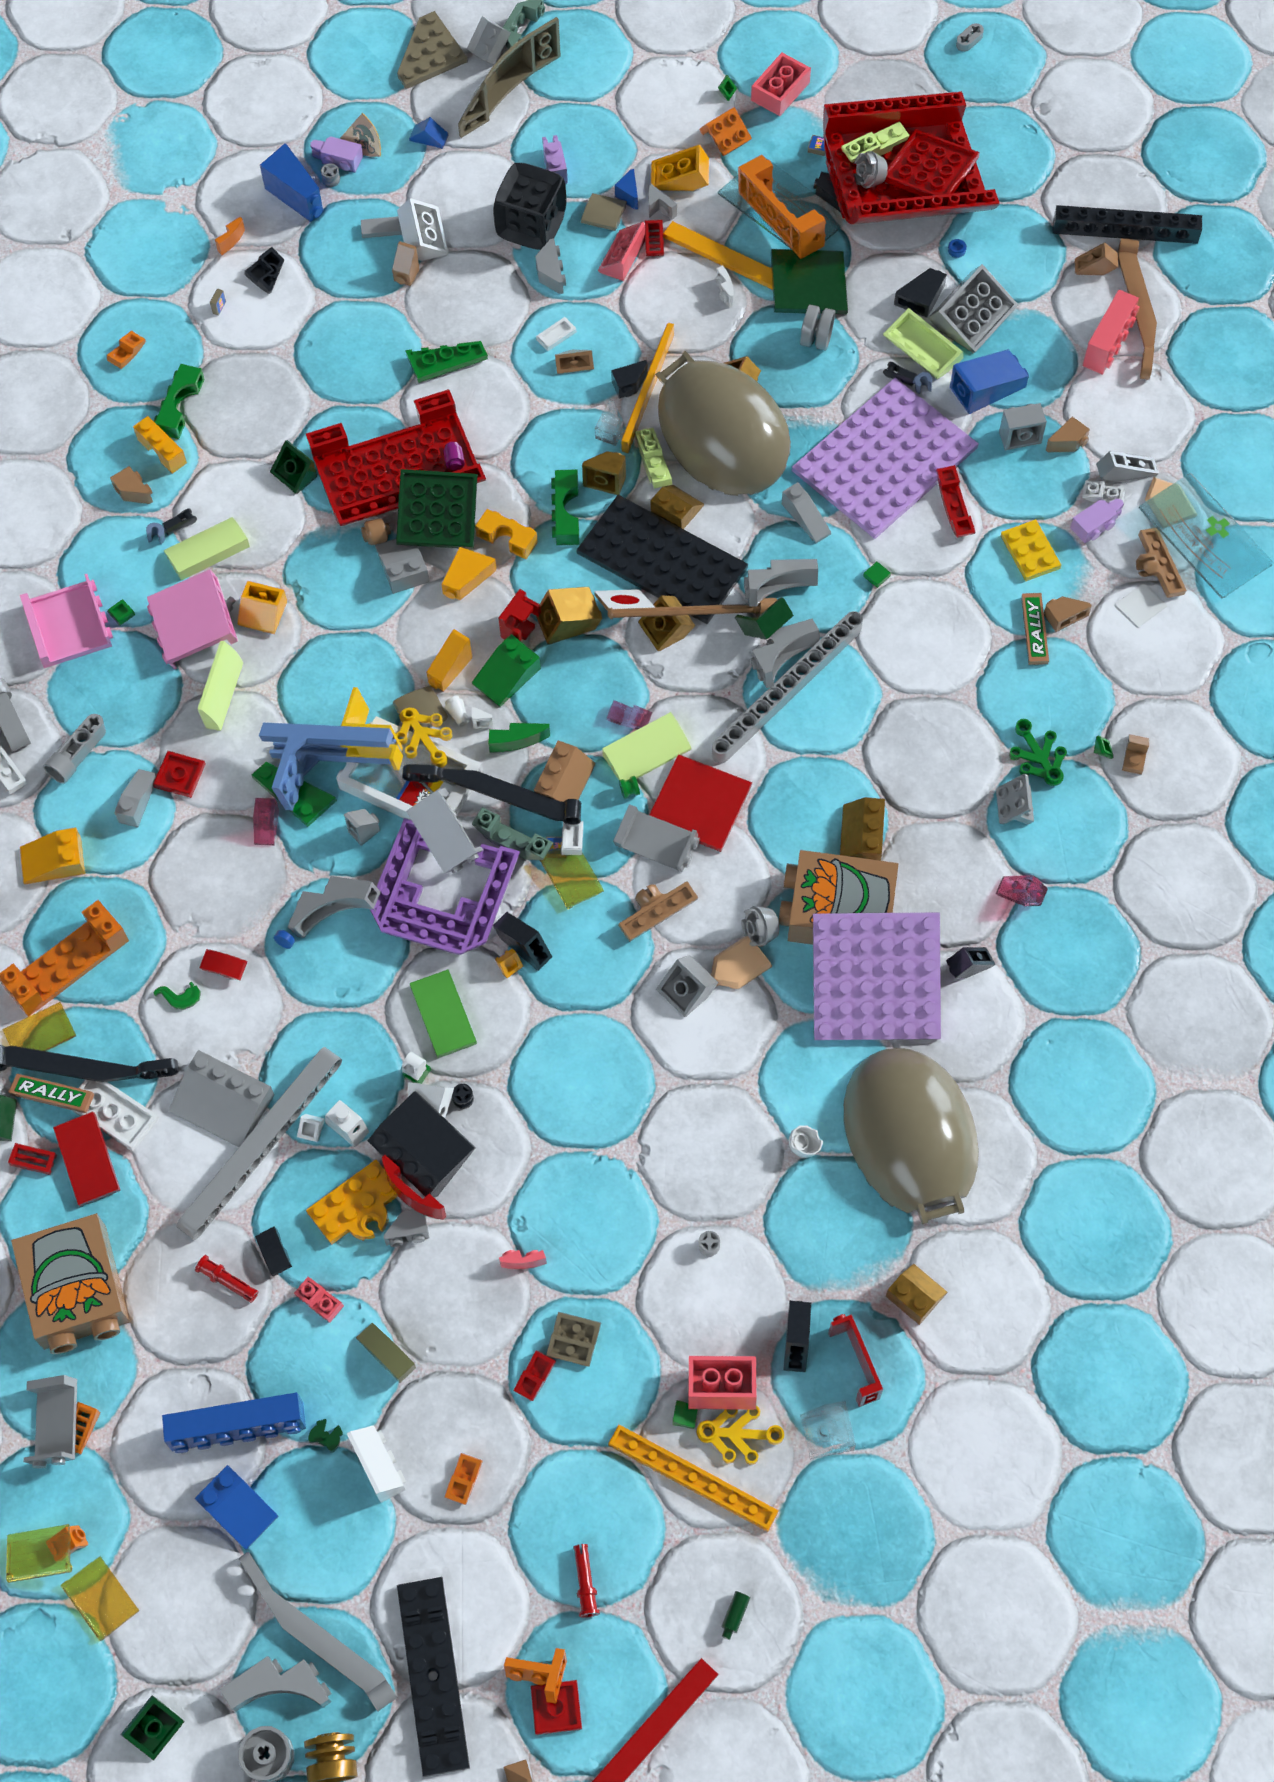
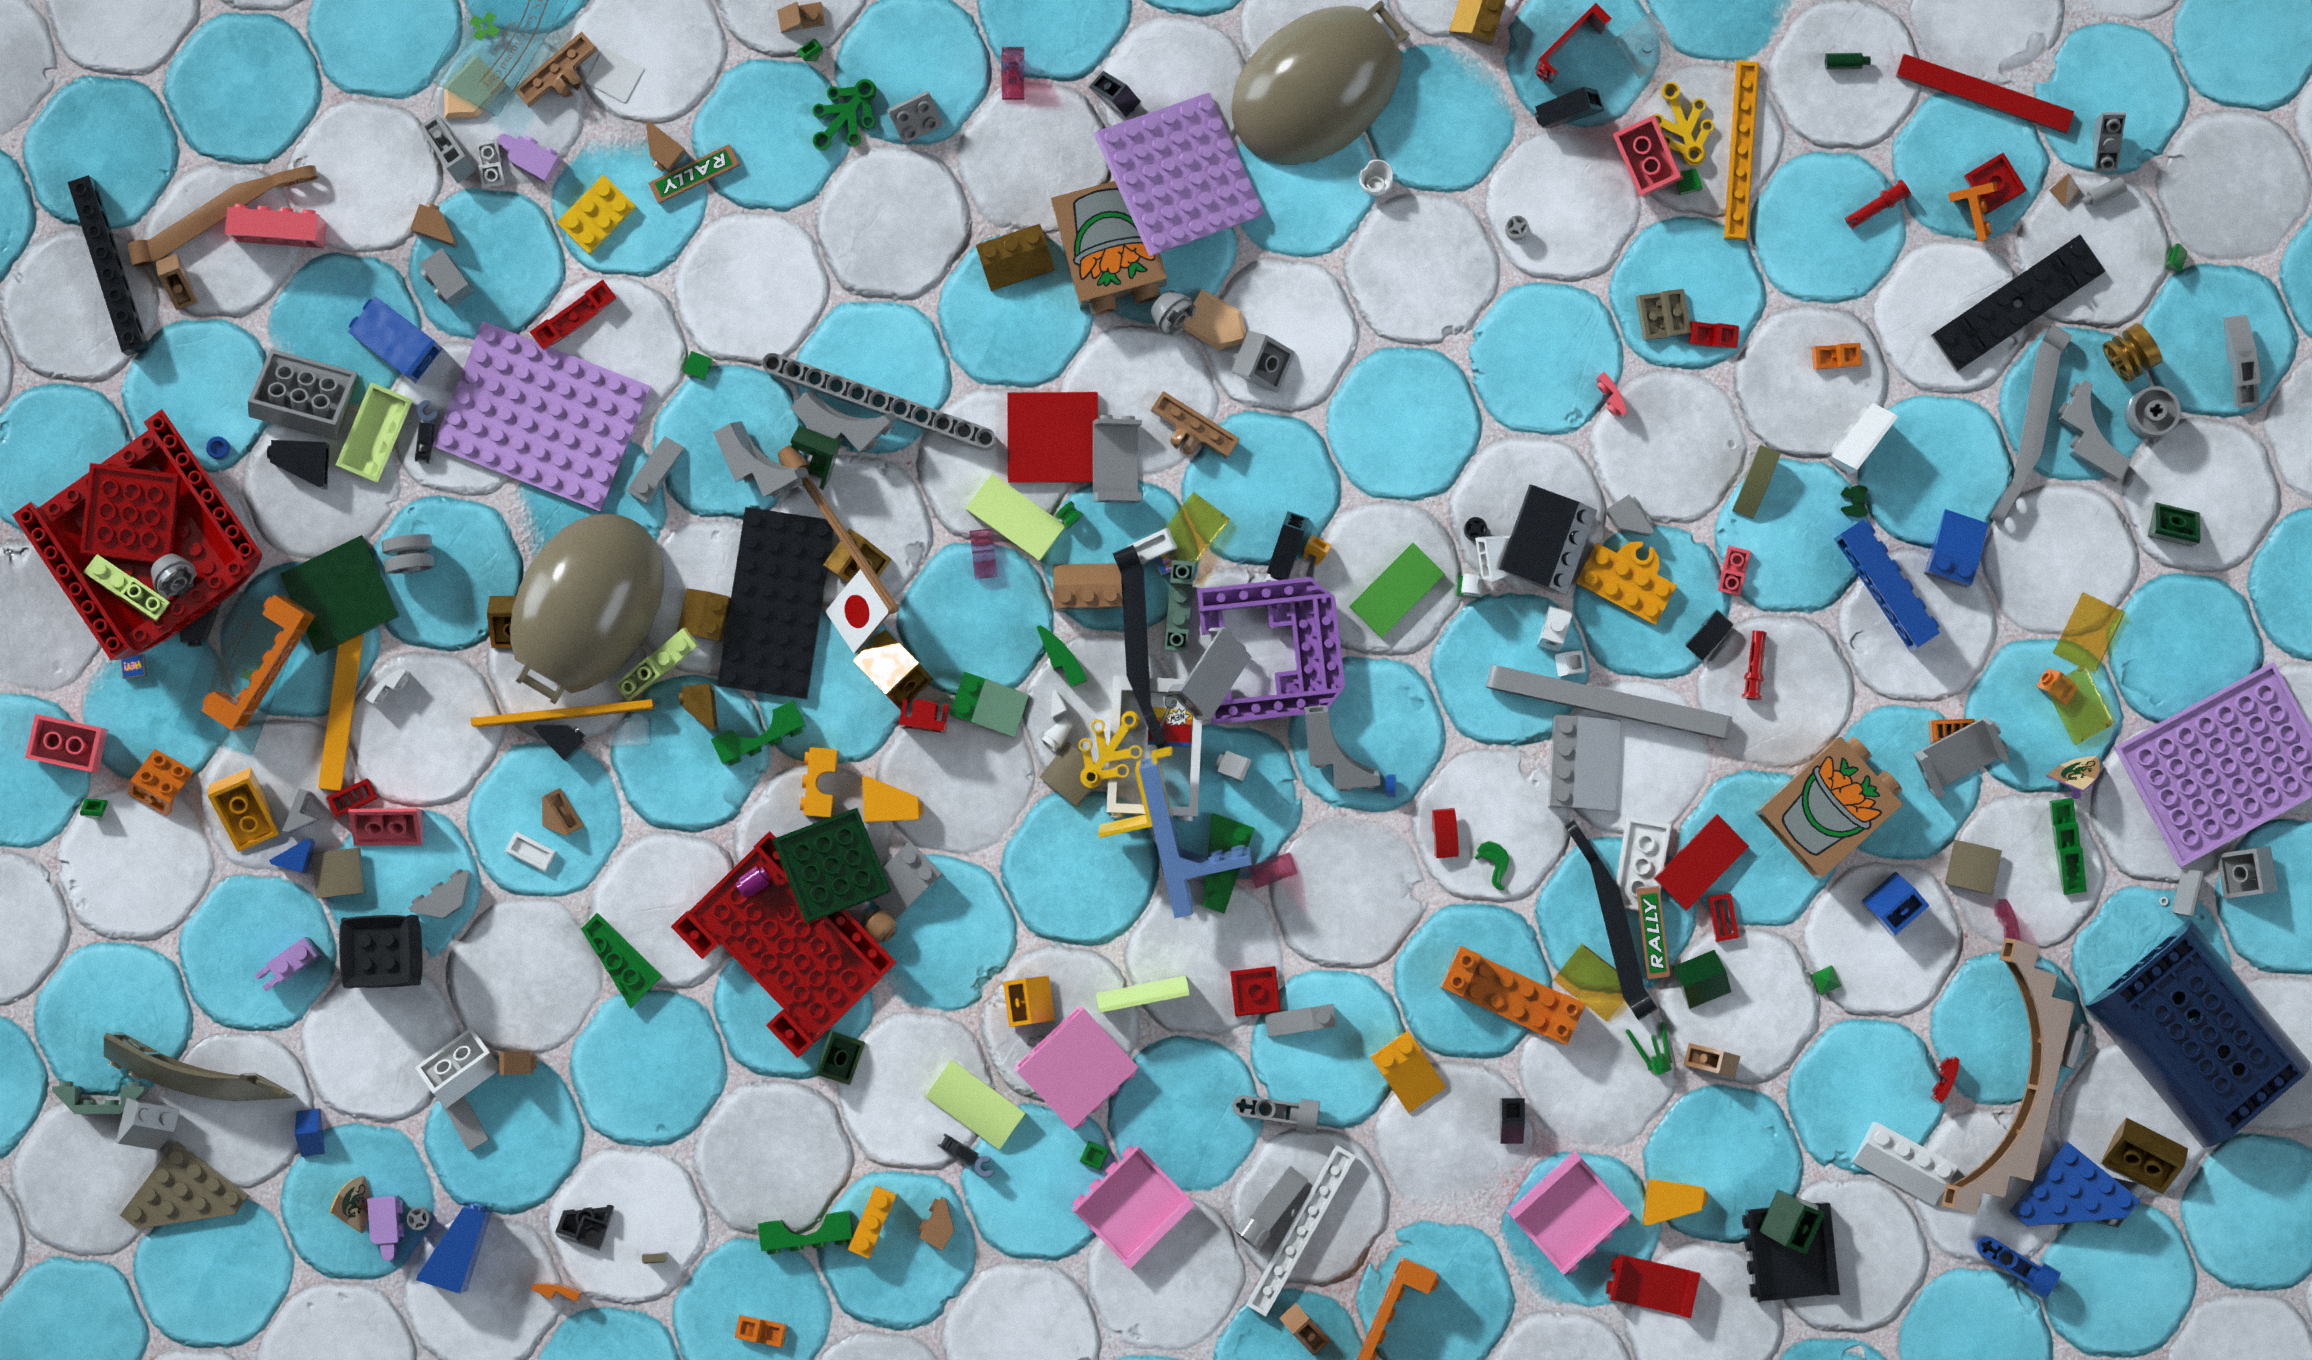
camera: 115 degrees left, 20 degrees up
red slope [382,1155,446,1220] -> none
light orange slope [426,629,472,692] -> none

